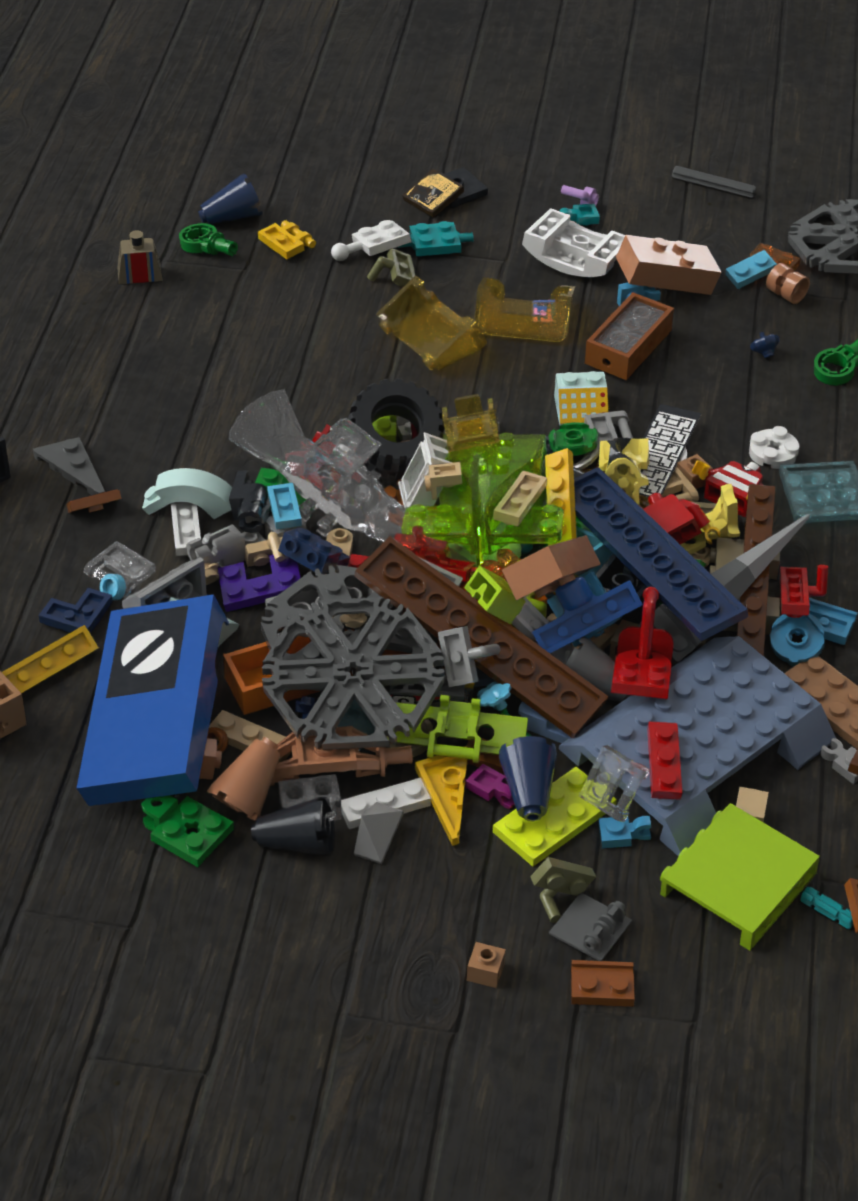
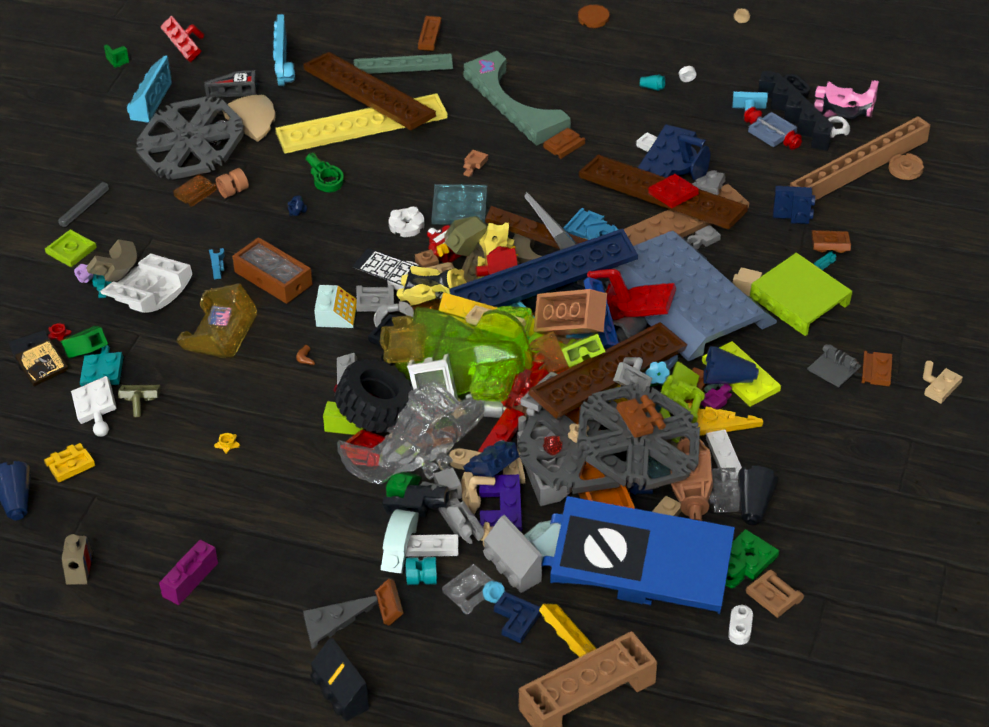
camera: 80 degrees left, 0 degrees up
green pin [179,223,238,256] -> none
nougat cone [207,737,281,822] -> none
medium azure plate [267,483,302,530] -> none
light grey slope [354,802,404,865] -> none
clear yellow windscreen [376,275,487,370] -> none
tan bracket [424,462,462,500] -> none
medium nougat plate [467,942,506,988] -> none
olive plate [530,857,596,923] -> none
green plate [548,422,599,456] -> none
clear plate [579,745,650,822] -> none
dark azure plate [599,816,651,848] -> none
nougat brick [616,235,721,295] -> none
red plate [647,721,682,800] -> none
medium azure plate [726,250,777,289] -> none
red plate [780,565,828,618] -> none
none -> lime tile [45,229,97,267]
none -> red plate [48,323,71,342]
none -> green slope [61,326,108,358]
none -> dark tan arch [86,239,137,282]
none -> magenta piece [159,540,218,605]
none -> yellow plate [214,433,240,454]
none -> dark orange animal [296,345,315,365]
none -> teal wheel [406,557,437,585]
none -> olive slope [444,216,488,257]
none -> clear red plate [542,435,563,455]
none -> dark orange plate [616,395,666,438]
none -> white plate [729,605,753,645]
none -> medium nougat plate [746,569,804,618]
none -> tan plate [923,361,963,403]

